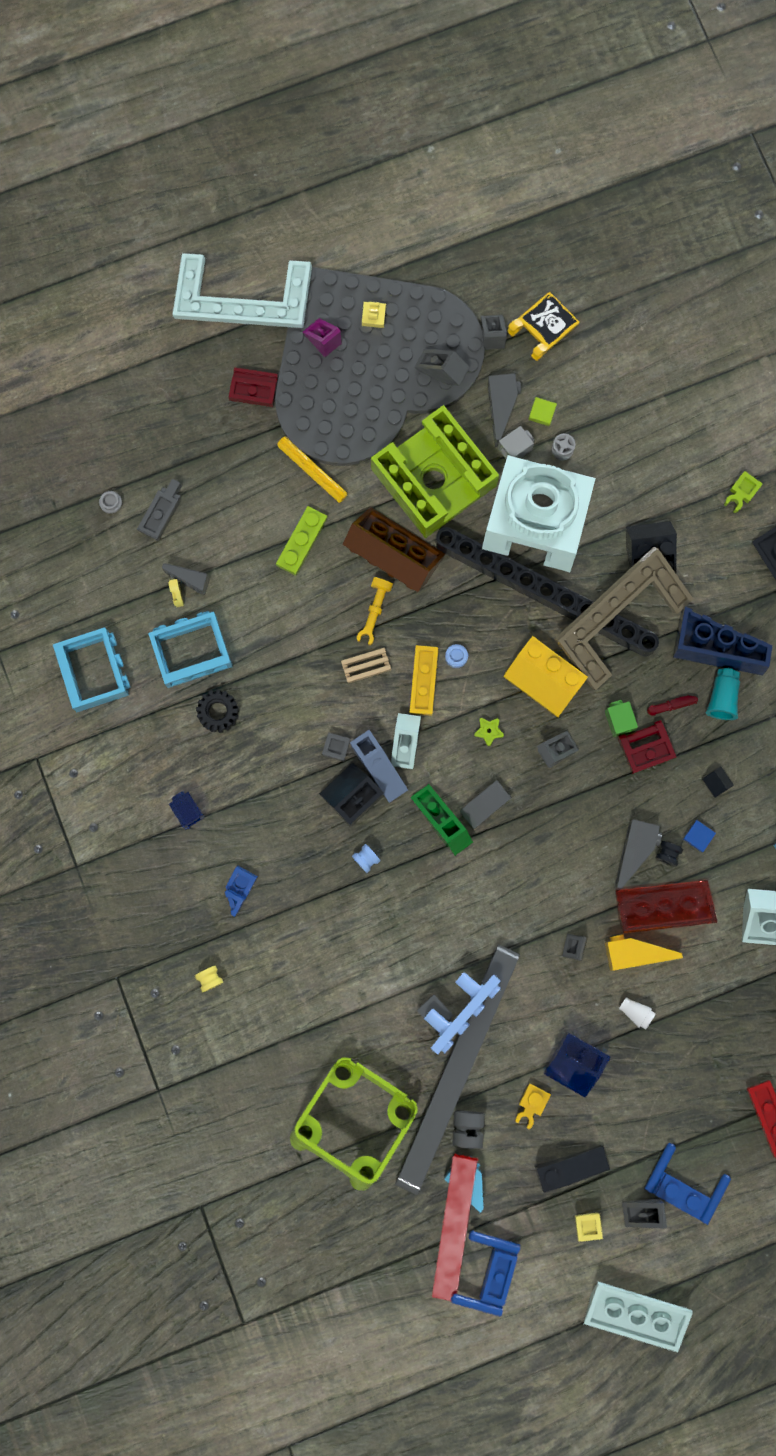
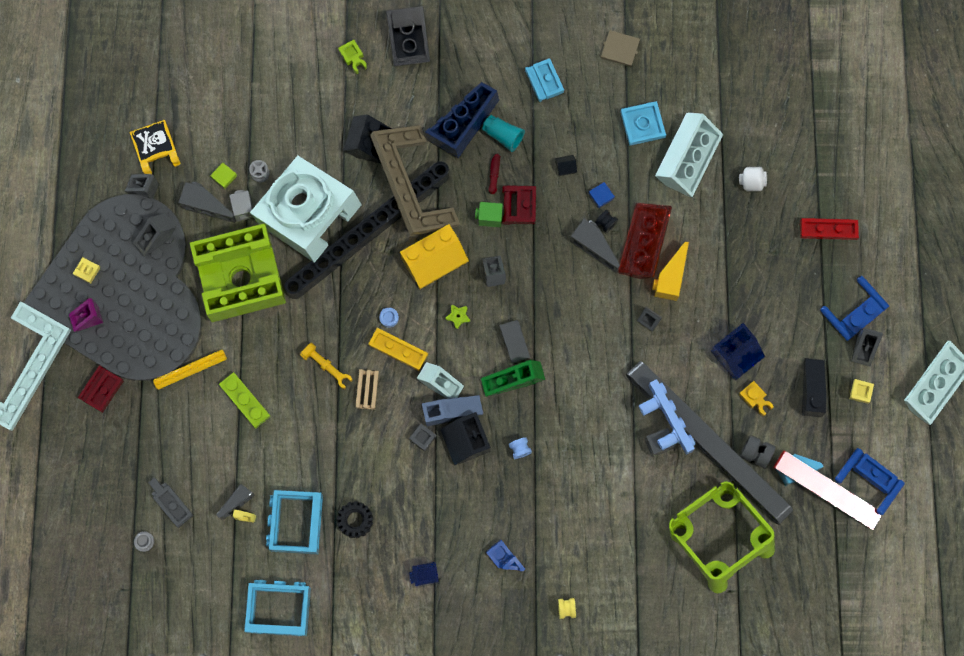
camera: 70 degrees left, 5 degrees down
reddish brown slope [342,507,445,592] -> none
white cone [619,997,656,1030] -> none

